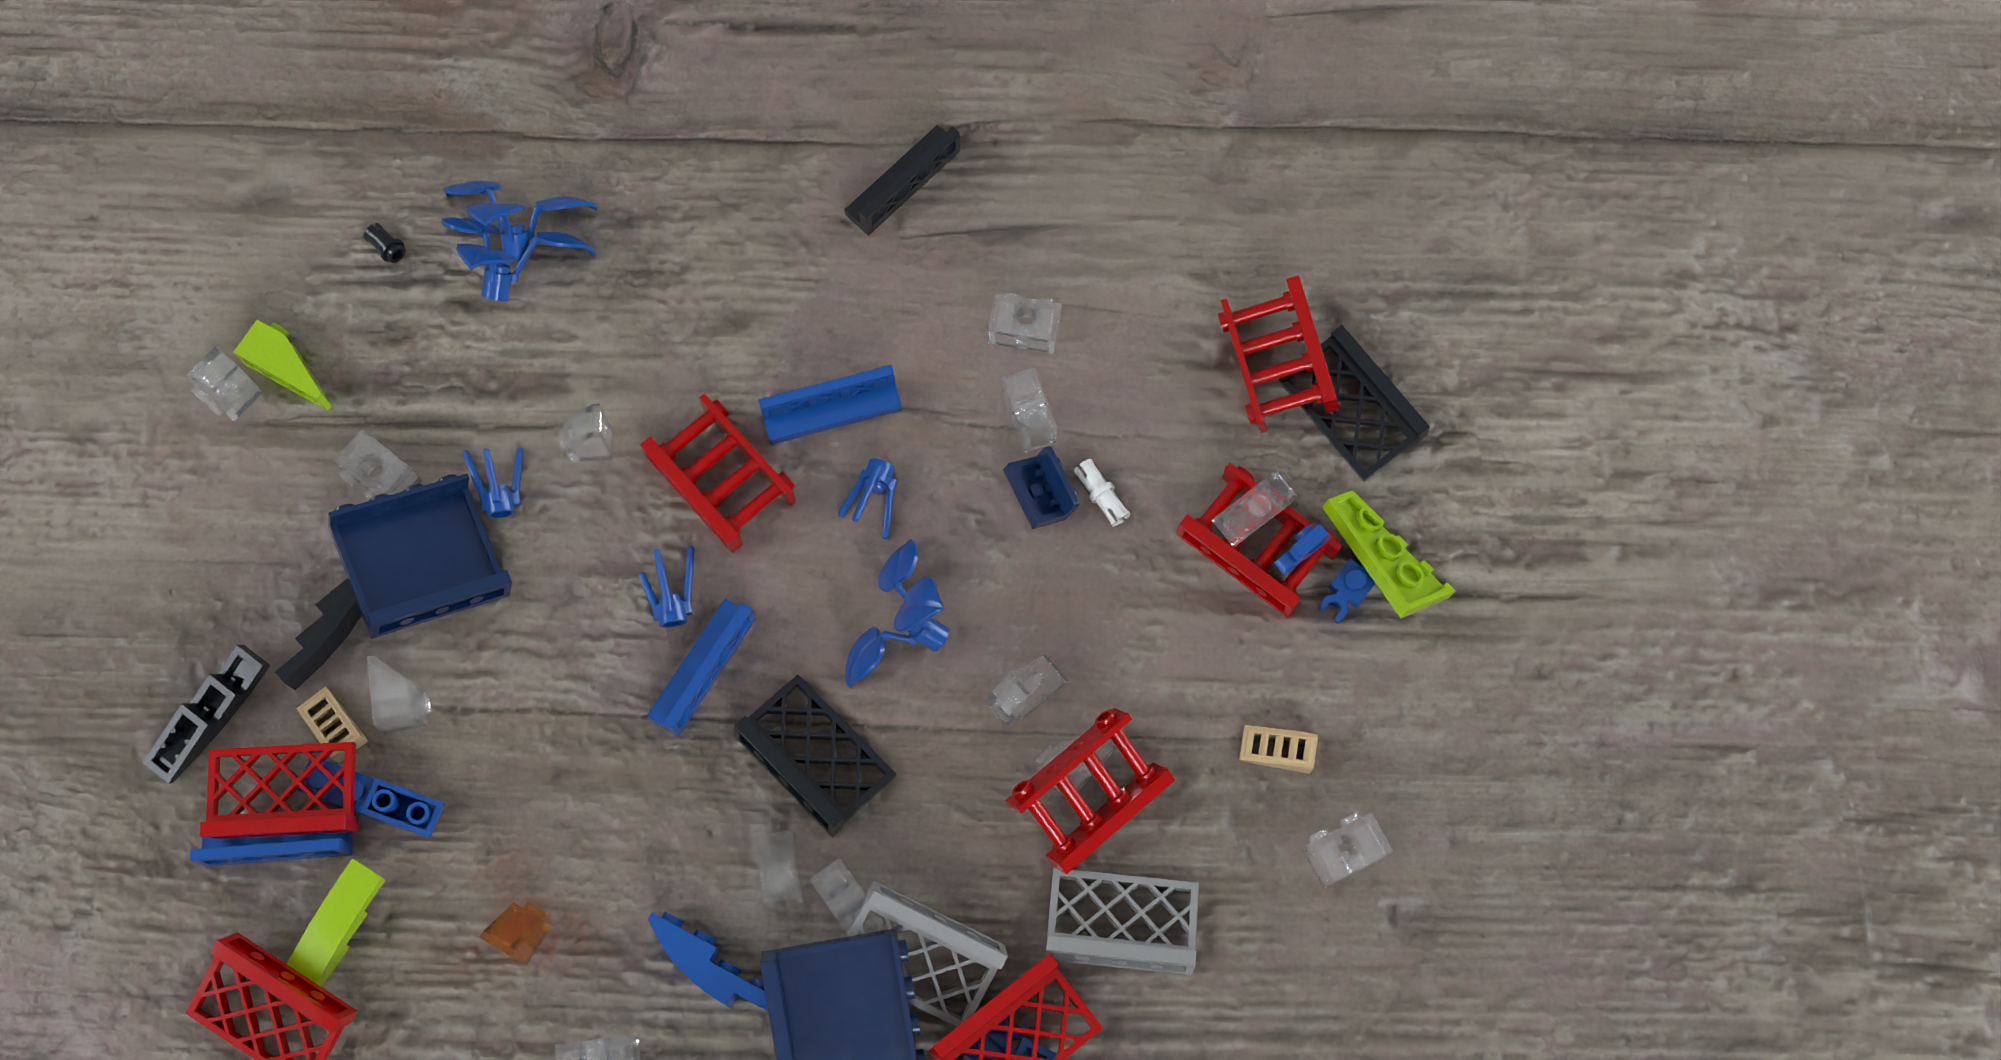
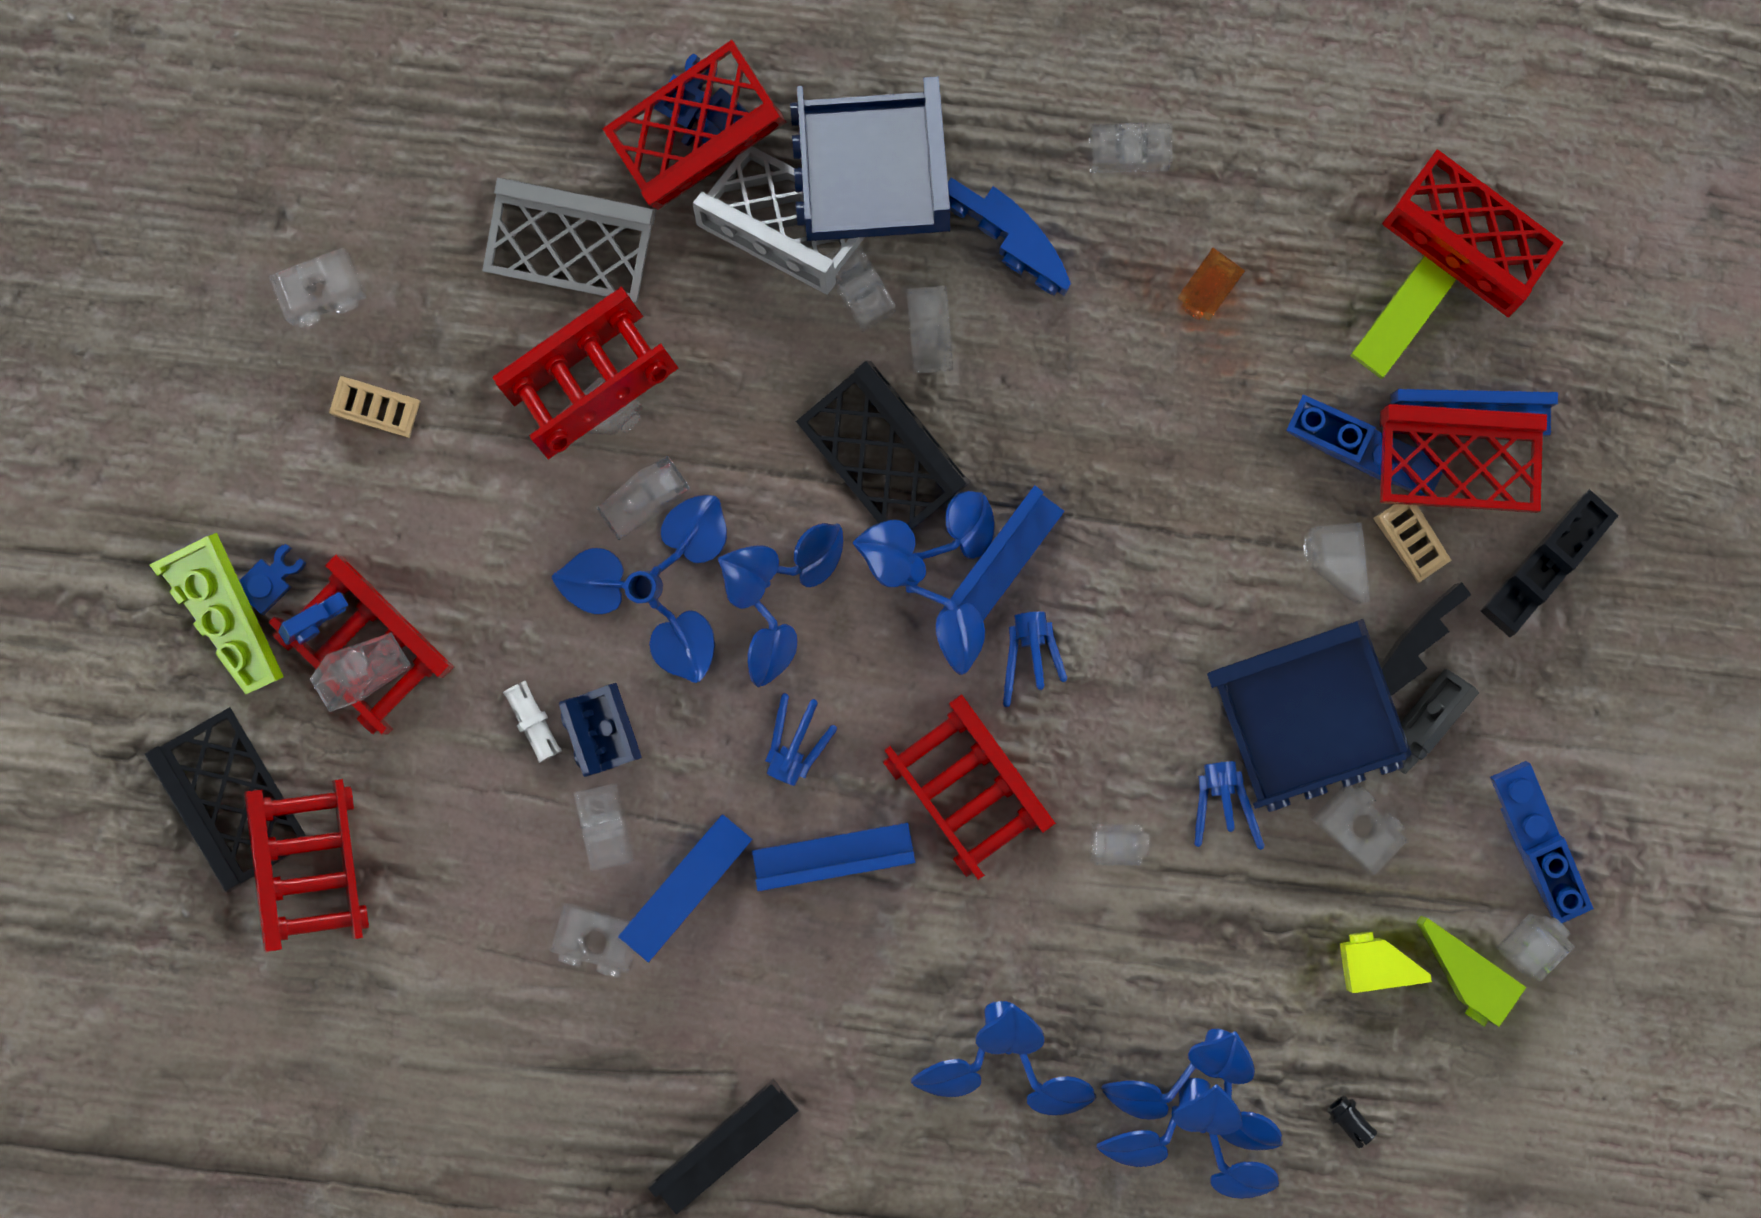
camera: 170 degrees left, 15 degrees up
none -> blue plant [552,495,727,683]
none -> blue slope [618,814,753,963]
none -> blue plant [853,491,994,675]
none -> blue plant [911,1001,1097,1115]
none -> neon yellow slope [1340,932,1432,993]
none -> dark grey hinge [1399,669,1479,774]
none -> blue slope [1490,761,1594,925]

